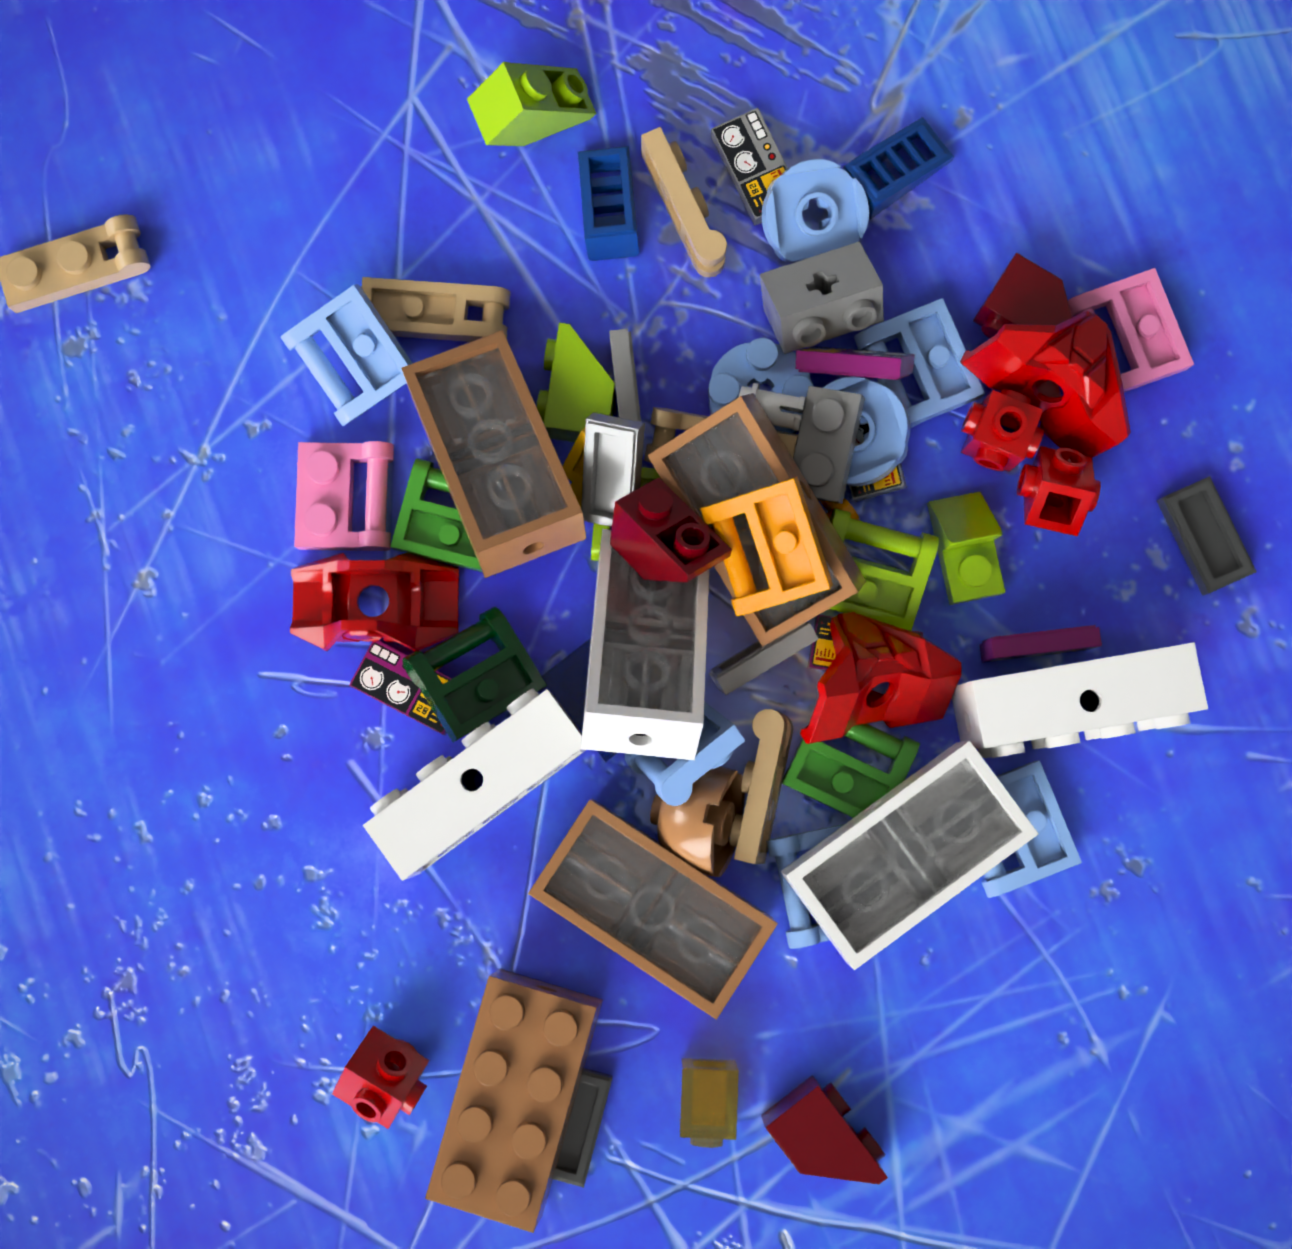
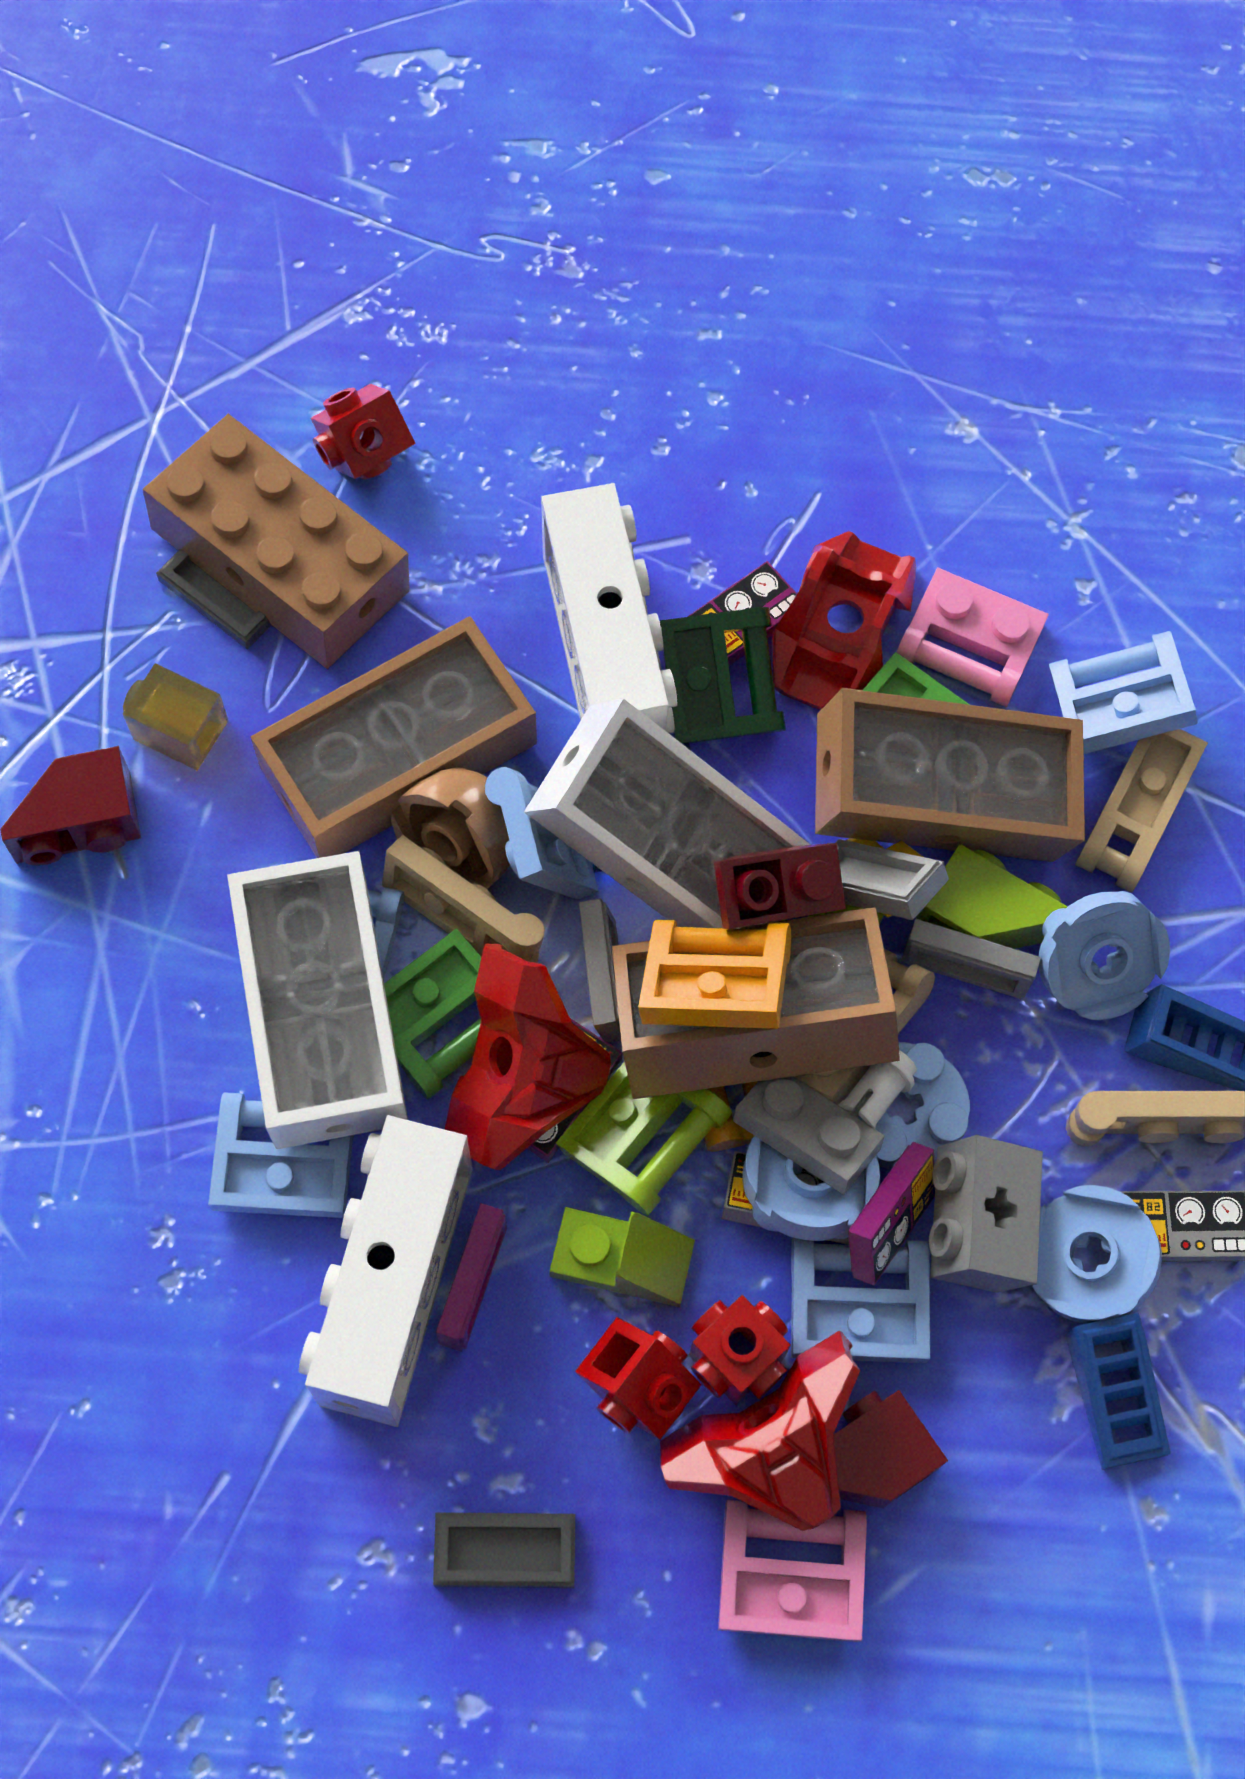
camera: 110 degrees right, 15 degrees down
none -> light blue plate [1039,891,1170,1020]

